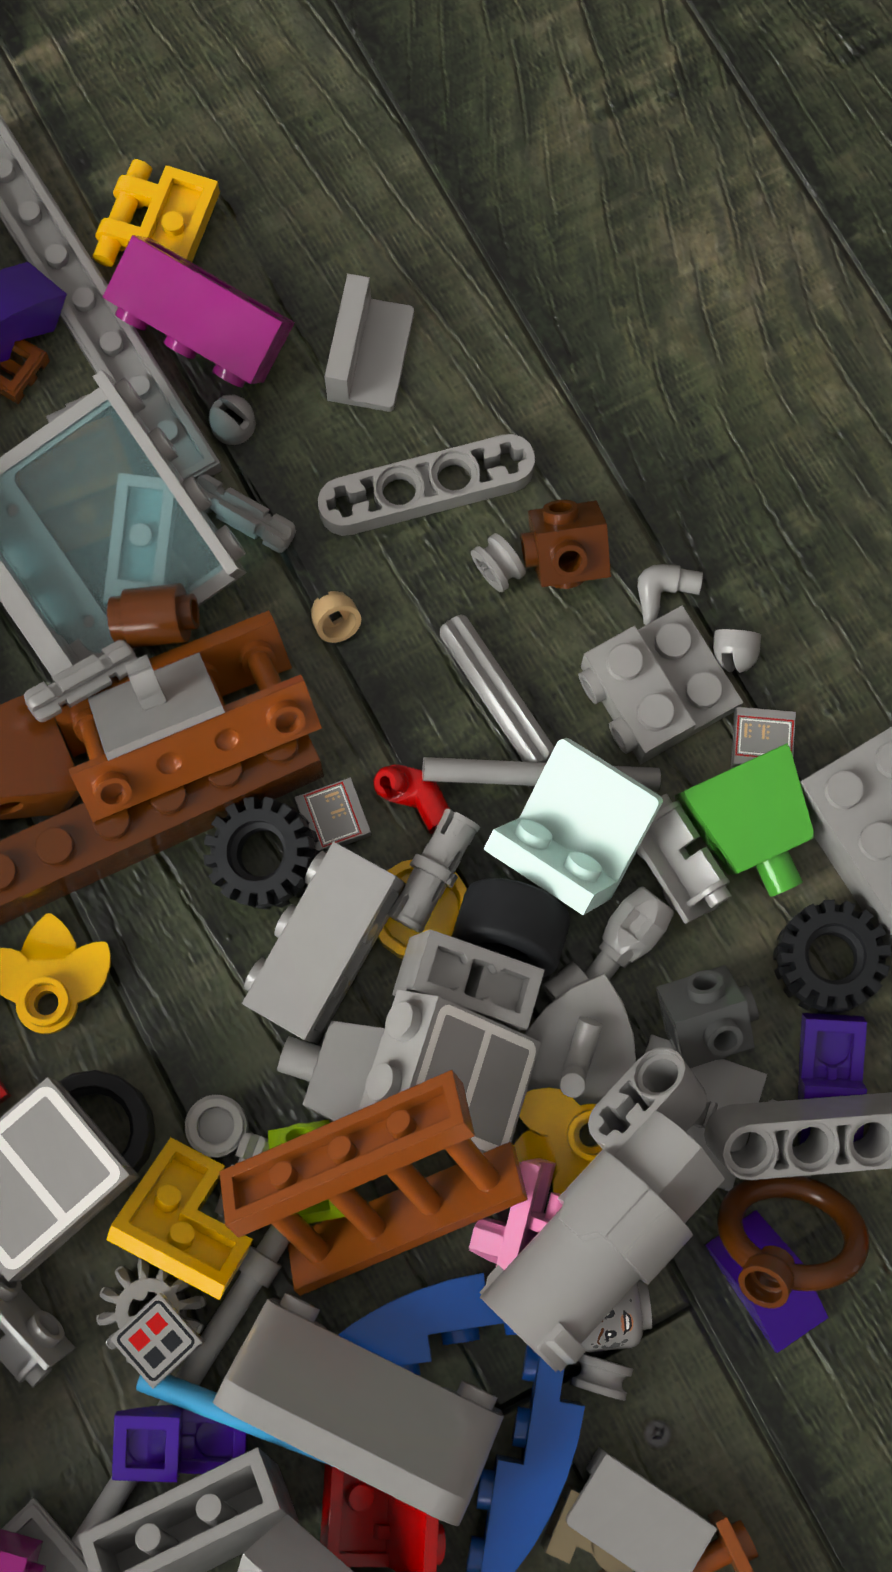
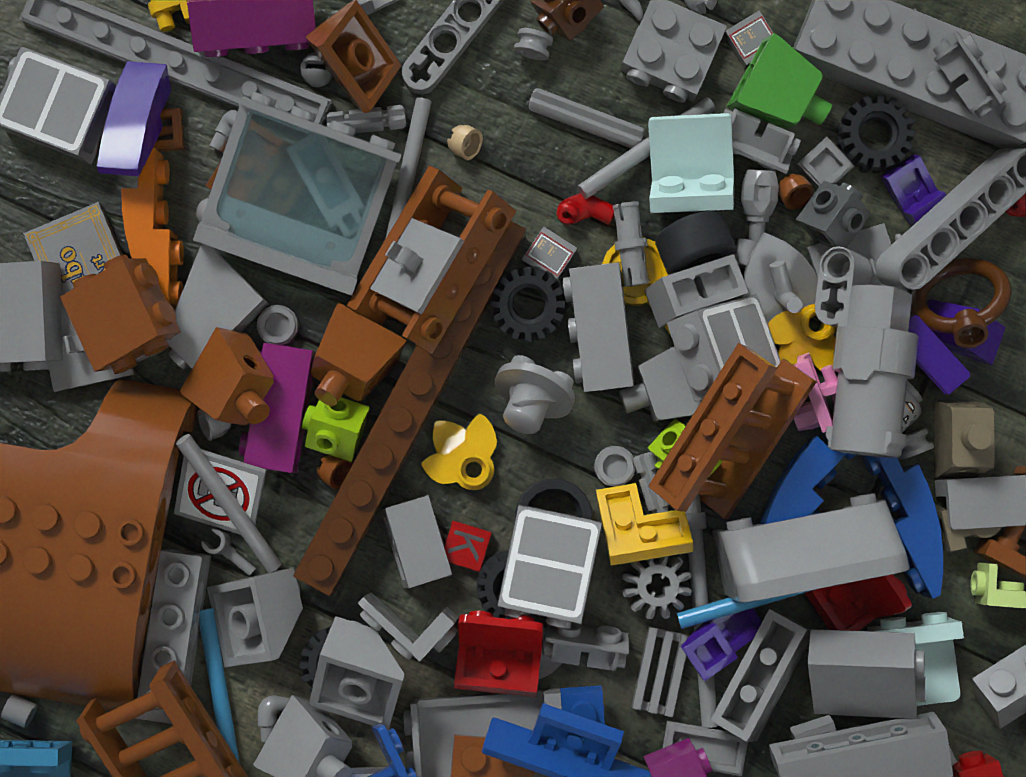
camera: 35 degrees left, 10 degrees up
light grey axle [24,640,137,722] -> none
reddish brown brick [107,583,200,648] -> none
light grey tile [110,1293,205,1389] -> none
none -> dark orange slope [305,0,402,113]
none -> light grey bar [385,98,432,239]
none -> light grey plate [495,355,575,434]
none -> light grey tile [631,626,689,717]
none -> dark orange hinge [778,174,814,210]
none -> light grey tile [795,137,854,189]
none -> dark purple slope [908,315,970,395]
none -> dark tan torso [934,400,995,478]

